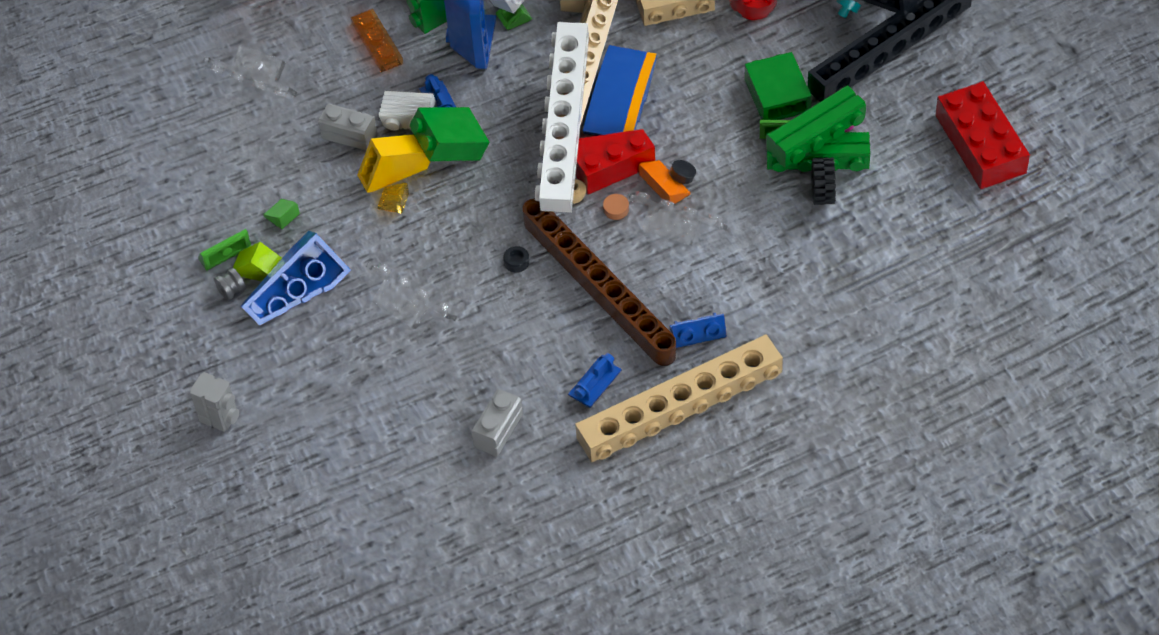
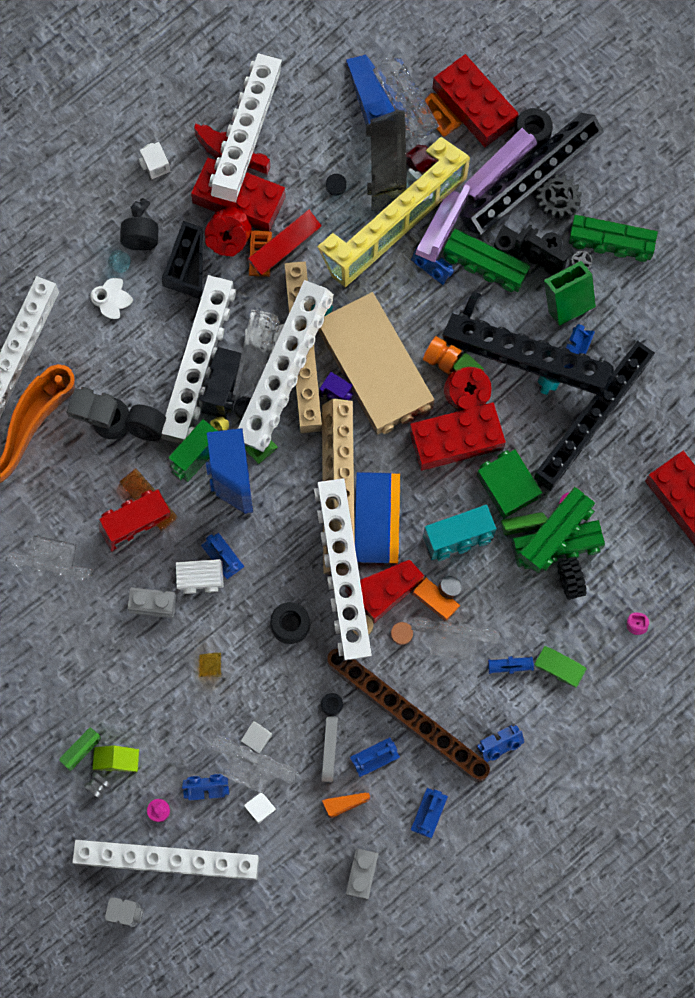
camera: 20 degrees left, 20 degrees up
blue wedge [241,231,351,325] -> none
bright green slope [263,199,300,229] -> none
yellow slope [357,134,430,193] -> none
green brick [409,107,490,161] -> none
tan brick [575,334,783,462] -> none
none -> white brick [73,840,259,880]
none -> red wedge [99,489,171,552]
none -> dark pink tile [147,799,170,822]
none -> blue hinge [182,774,229,801]
none -> white slope [241,721,272,754]
none -> white slope [244,792,276,824]
none -> black tyre [270,602,310,644]
none -> light grey beam [322,717,338,783]
none -> orange slope [322,793,370,818]
none -> blue hinge [350,738,400,777]
none -> red brick [409,402,506,471]
none -> teal brick [423,505,496,561]
none -> blue pin [488,656,534,674]
none -> bright green slope [534,646,587,688]
none -> dark pink tile [626,612,649,635]

